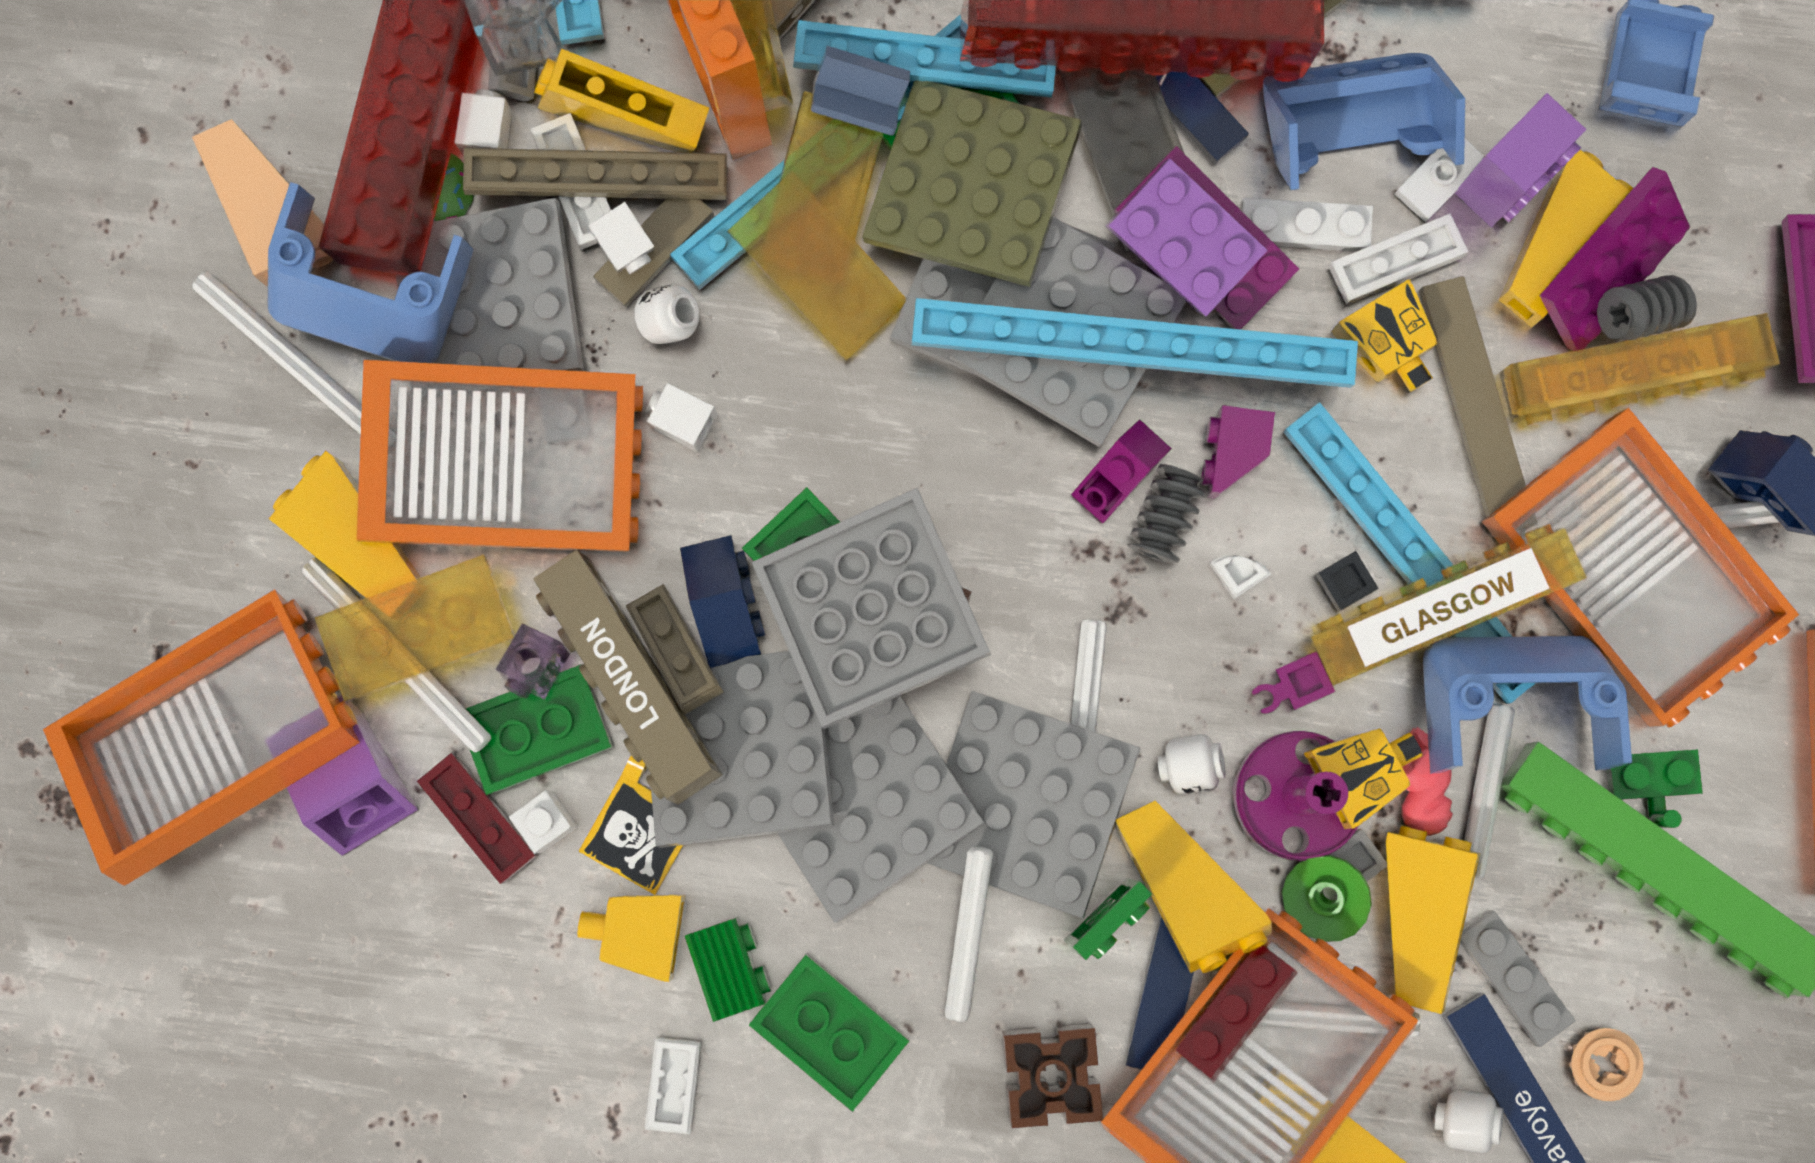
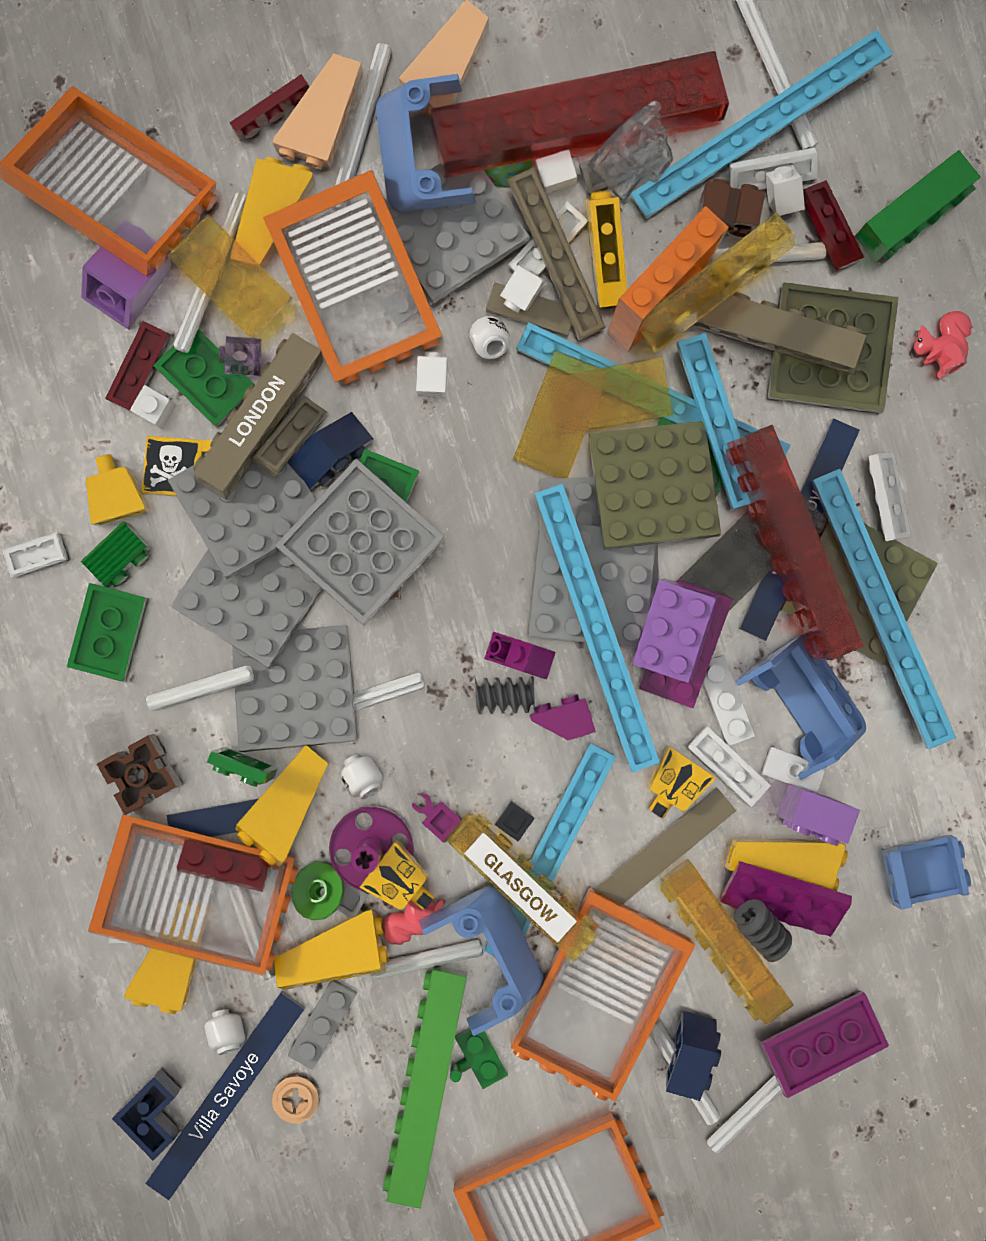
camera: 60 degrees right, 5 degrees up
sand blue panel [811,46,910,135] -> none
white tile [1209,556,1271,600] -> none
none -> dark red plate [229,74,309,140]
none -> light nougat slope [272,53,363,170]

